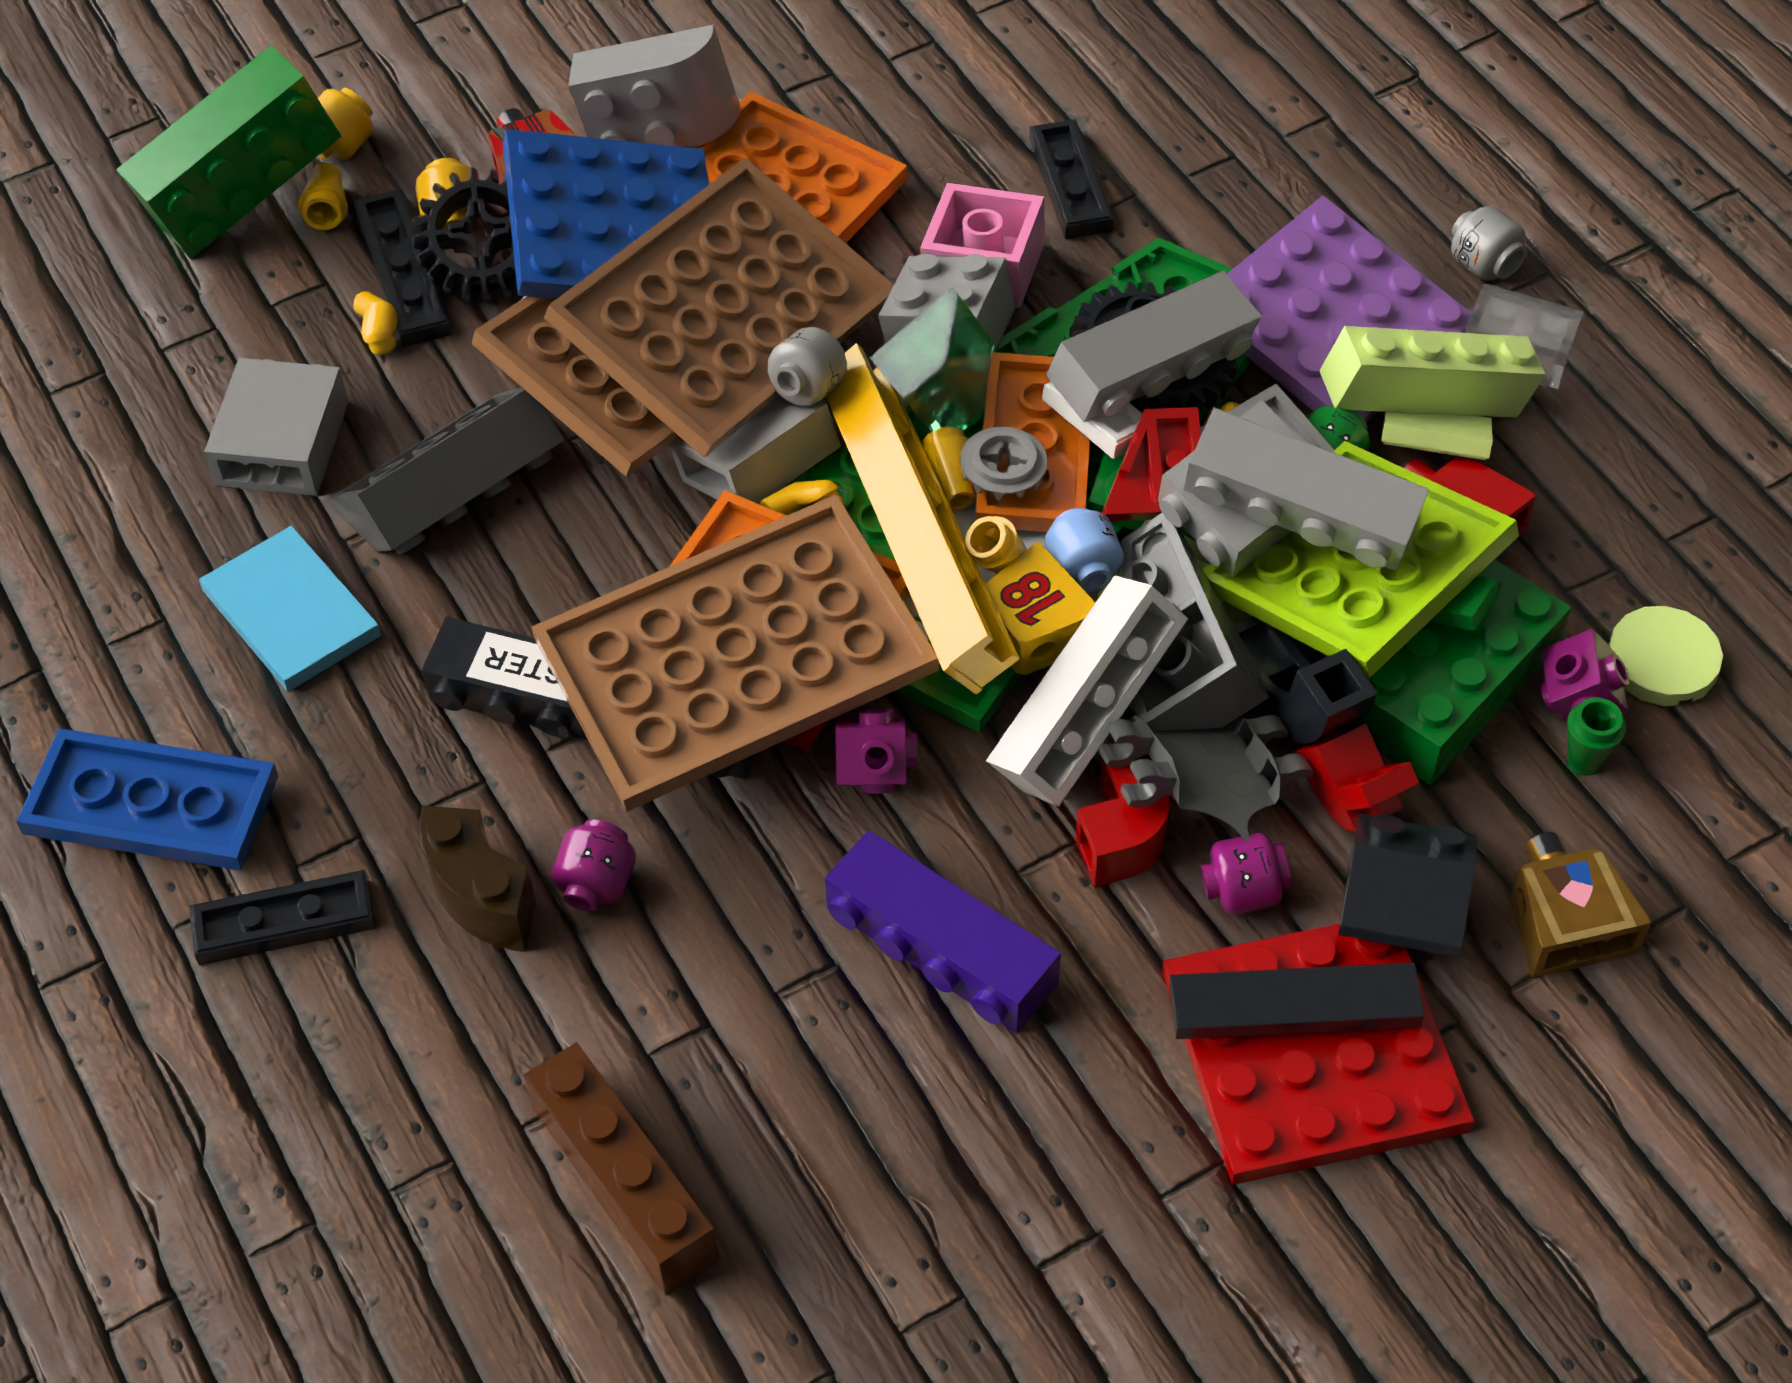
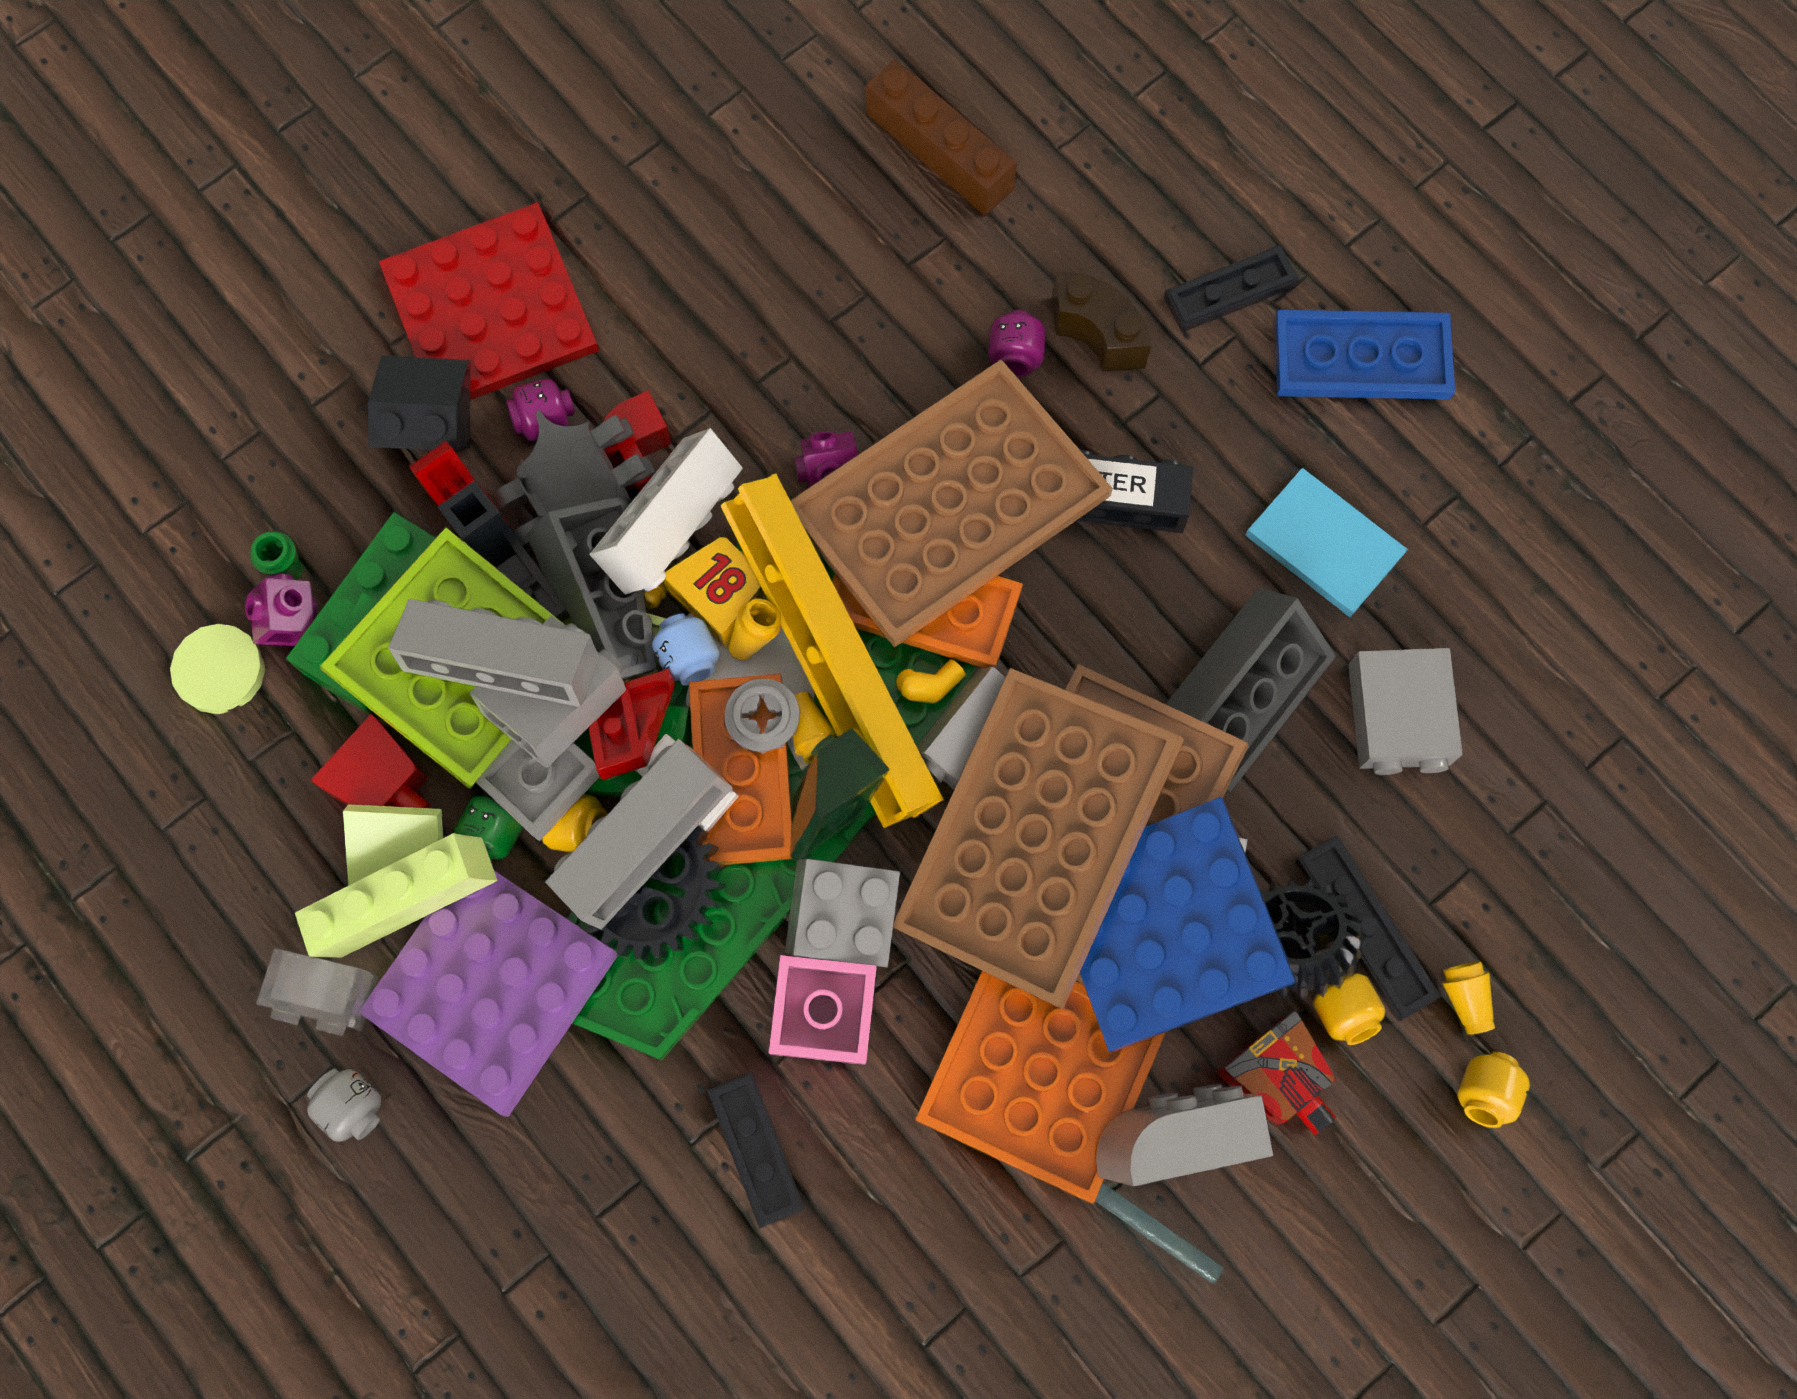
camera: 170 degrees right, 20 degrees up
green brick [116,45,342,259] -> none
yellow arm [353,291,398,355] -> none
light grey head [767,327,847,406] -> none
dark purple brick [825,830,1061,1034] -> none
black tile [1169,963,1424,1039] -> none
pearl gold torso [1512,832,1651,978] -> none

